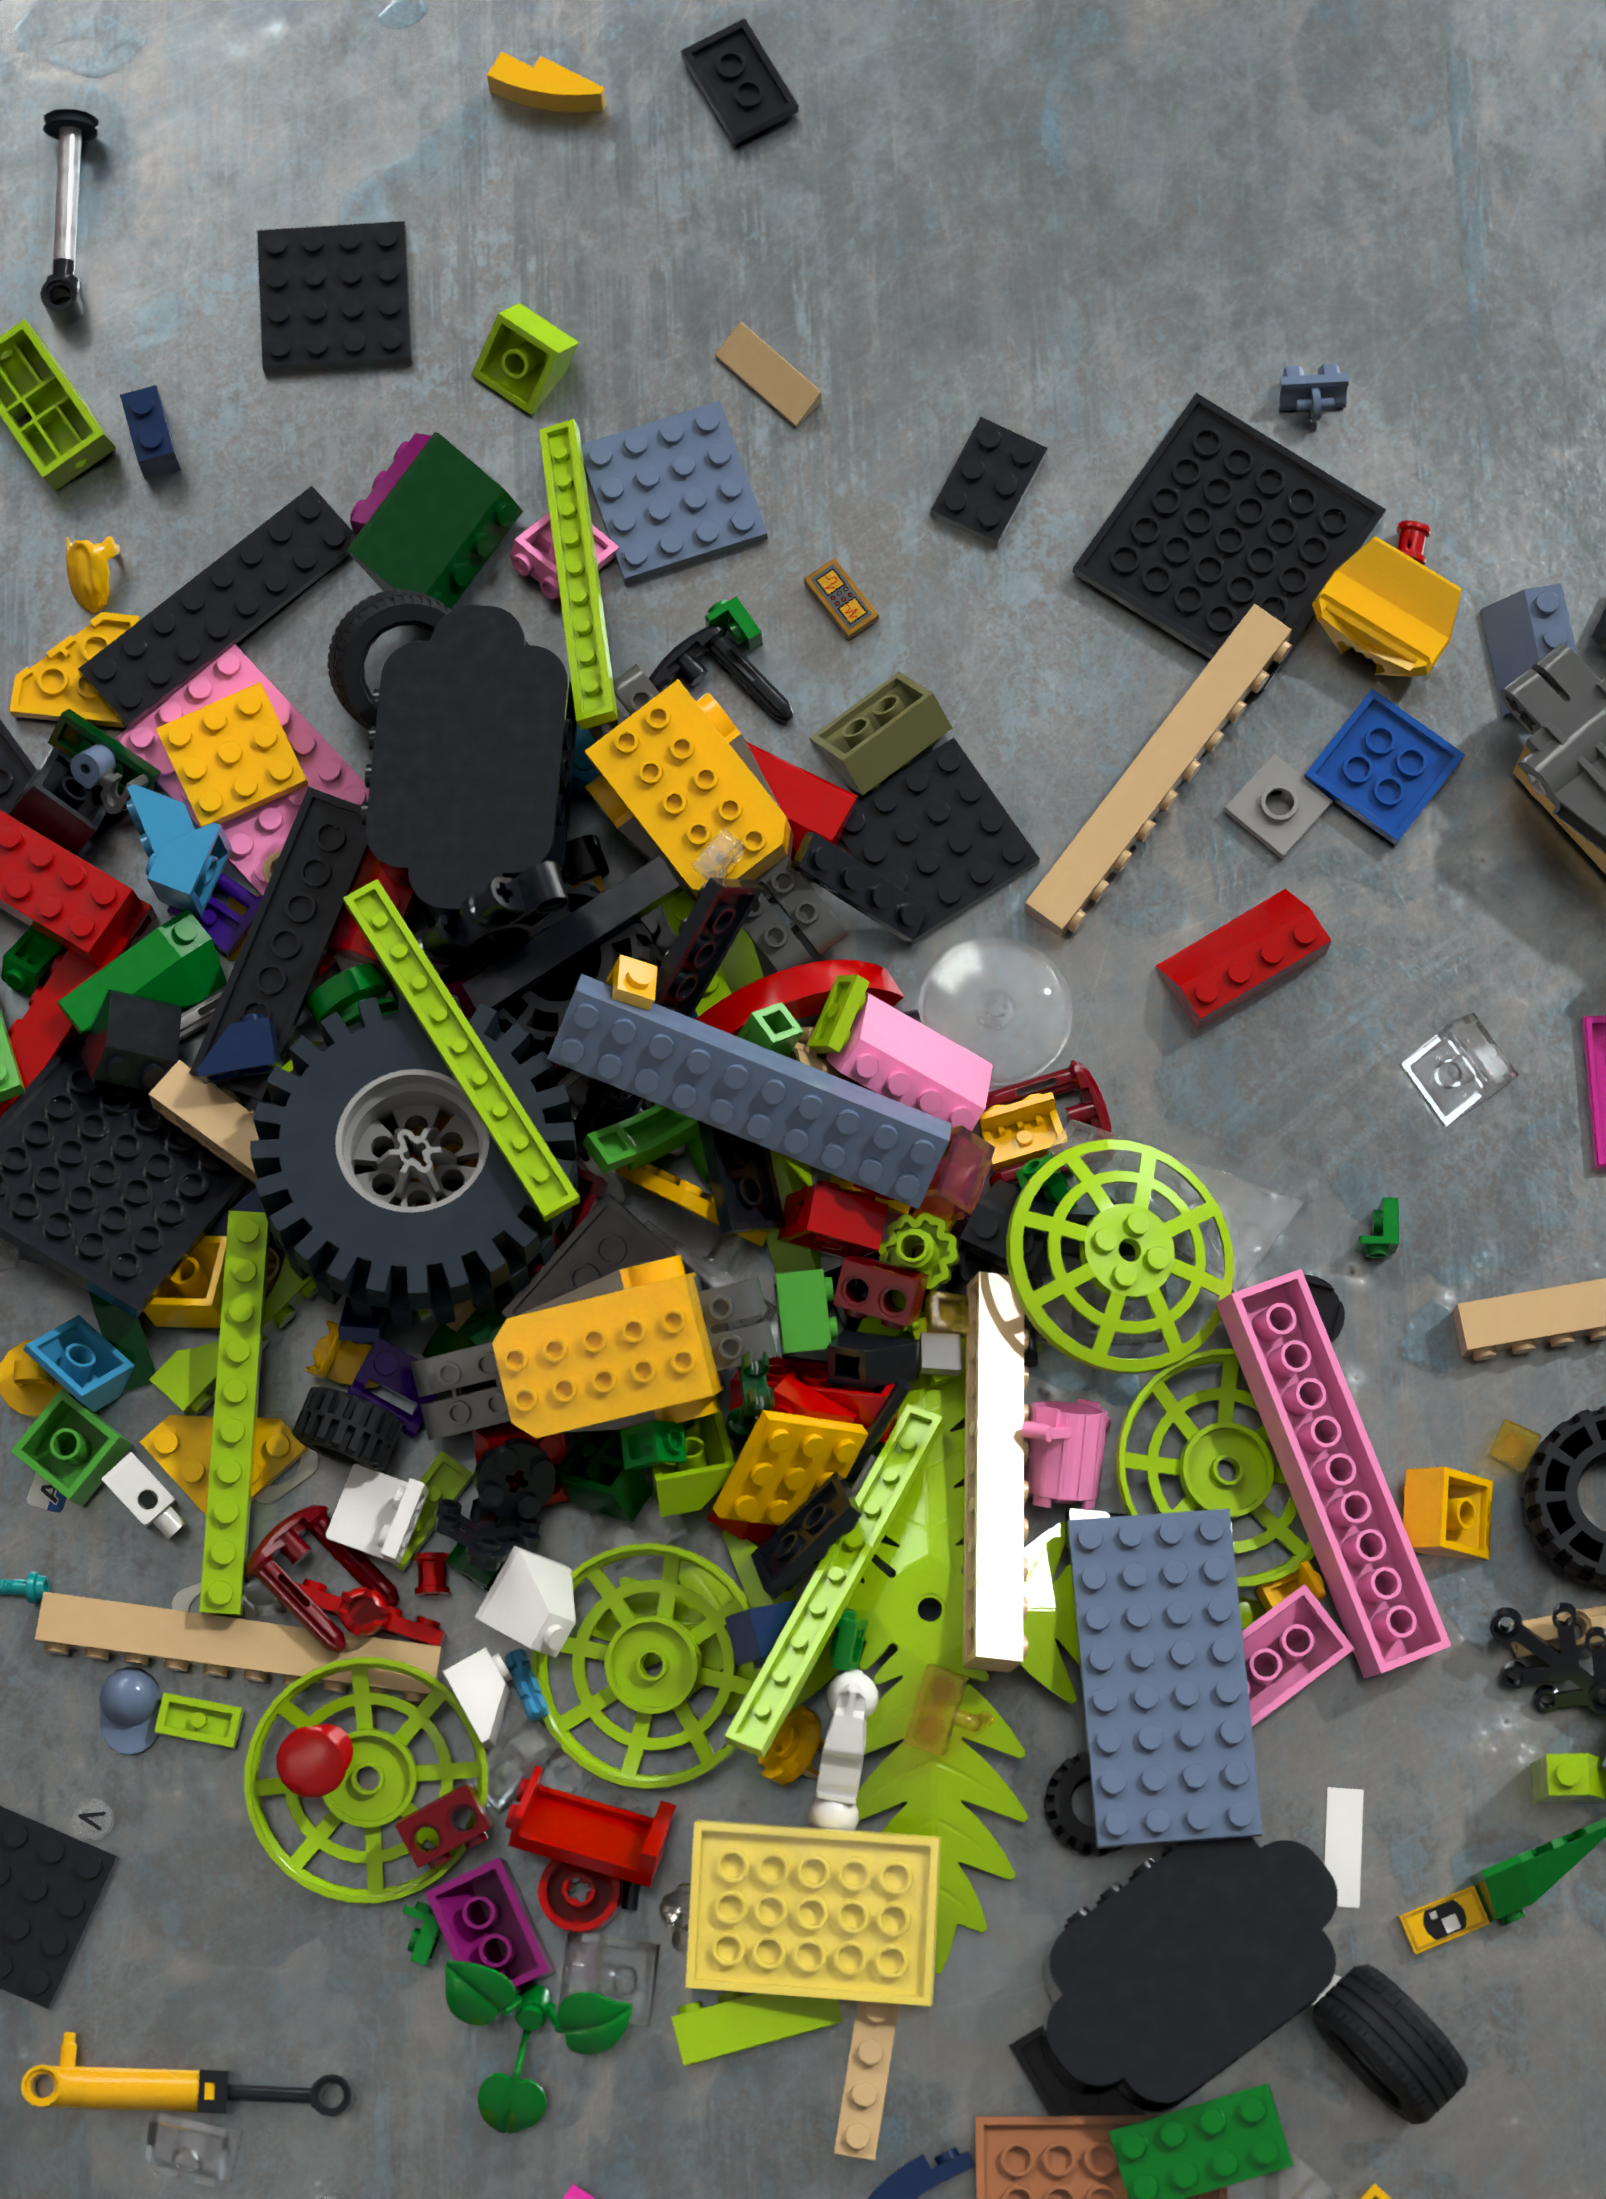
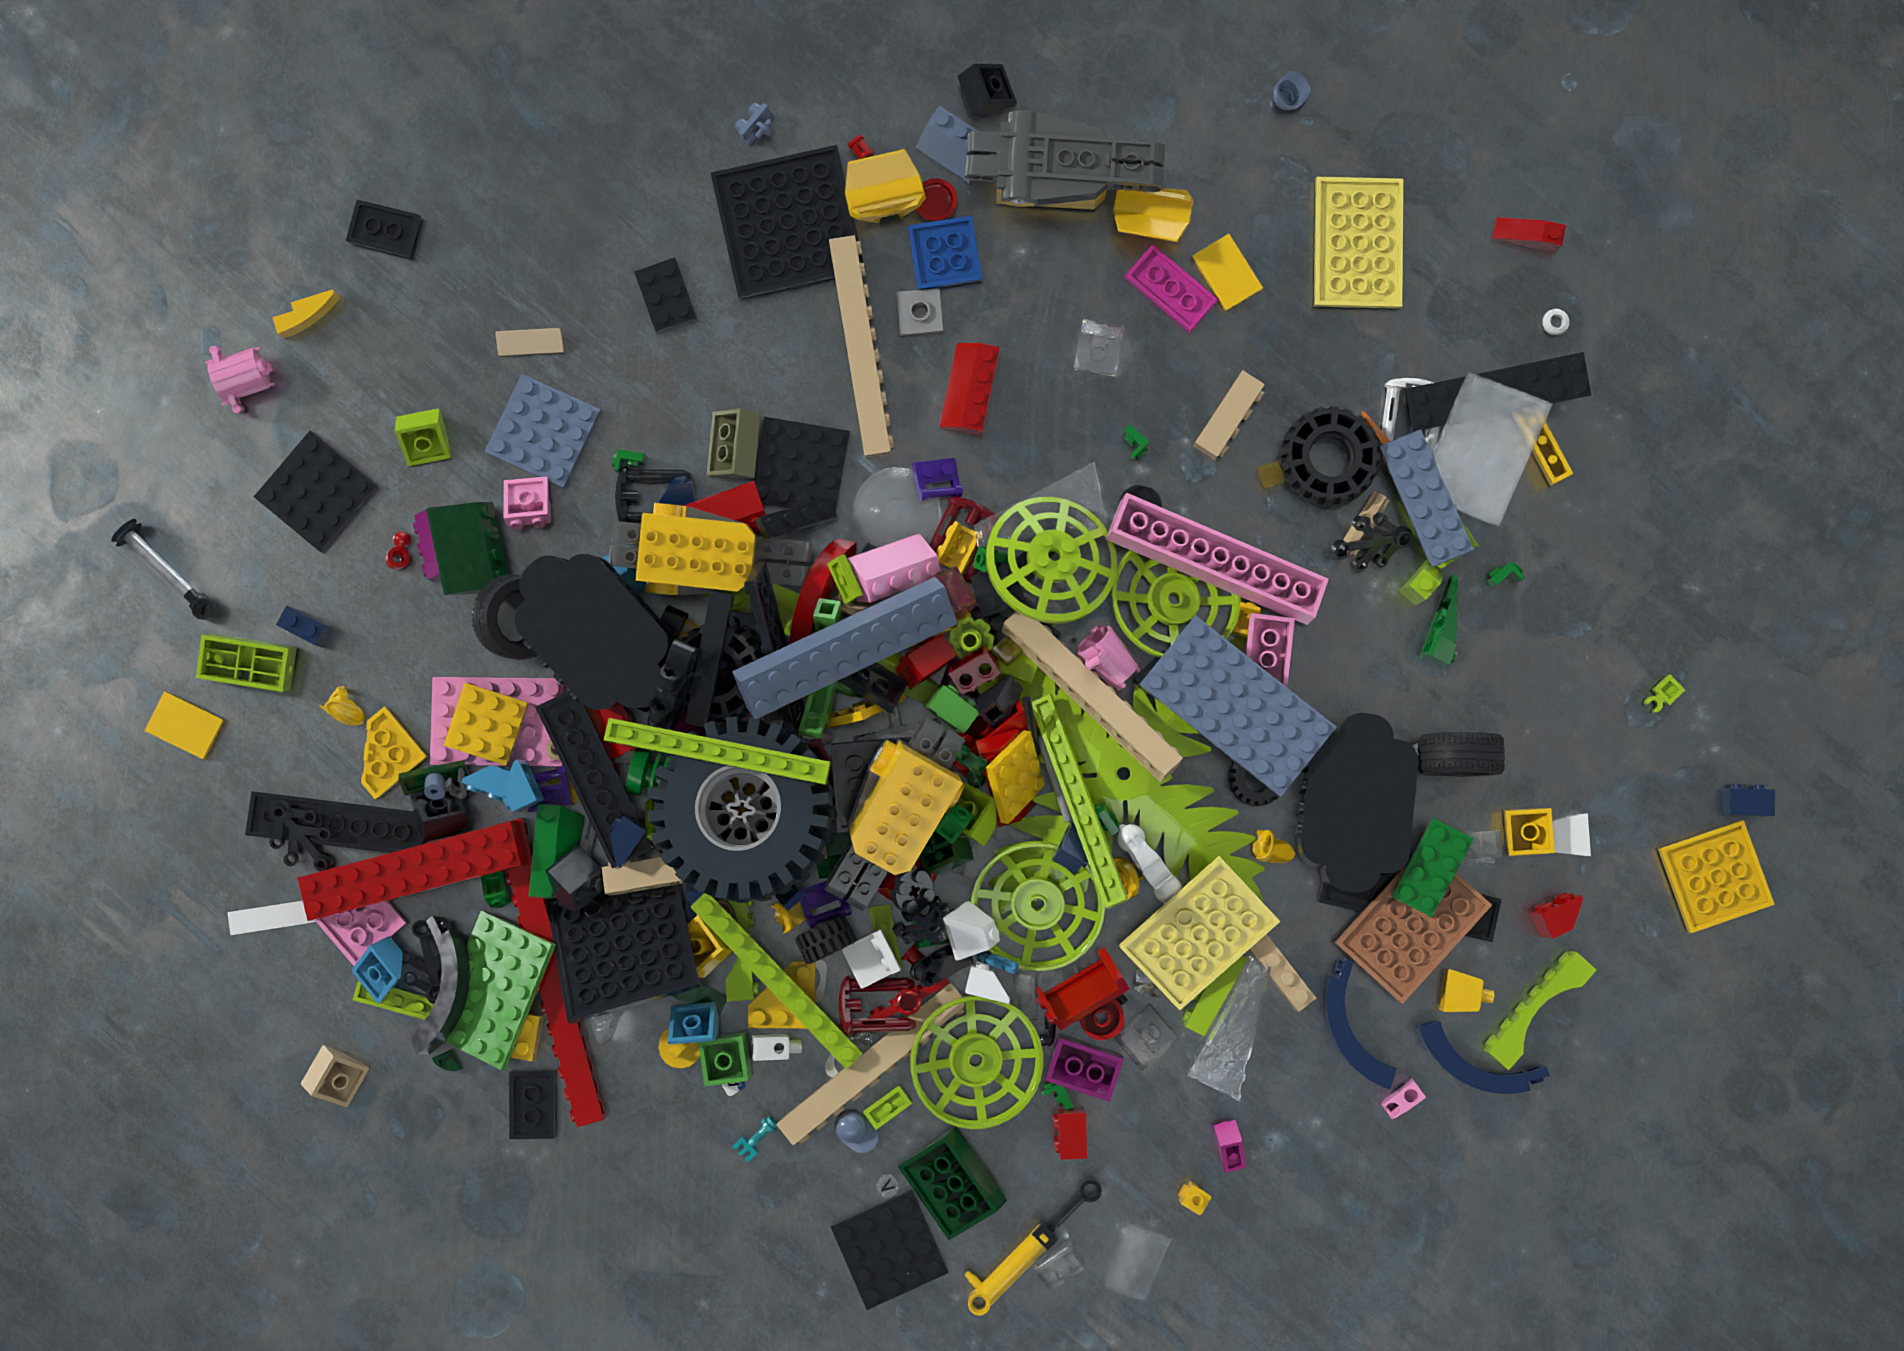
camera: 45 degrees left, 10 degrees up
black plate [78,486,357,729] -> none
red piece [276,1724,353,1798] -> none
dark red brick [395,1781,493,1869] -> none
green plant [445,1961,632,2134] -> none
lime plate [539,419,618,730] -> none
yellow bracket [606,954,658,1011] -> none
clear piece [691,828,745,882] -> none
black plate [751,1471,862,1600] -> none
tile [804,558,879,640] -> none
clear yellow plate [903,1663,993,1756] -> none
light grey tile [919,1332,961,1376] -> none
white sticker [1324,1787,1364,1908] -> none
tile [1398,1885,1490,1955] -> none
yellow slope [1403,1466,1493,1560] -> none
none -> bright pink container [205,346,275,413]
none -> red plate [385,531,411,570]
none -> dark blue slope [652,476,697,514]
none -> dark green slope [898,1126,1007,1240]
none -> black piece [910,943,973,987]
none -> dark purple plate [912,458,963,501]
none -> red piece [916,178,957,222]
none -> black arm [1039,1016,1056,1047]
none -> red brick [1053,1108,1088,1160]
none -> clear wing [1184,956,1271,1101]
none -> yellow piece [1253,830,1296,863]

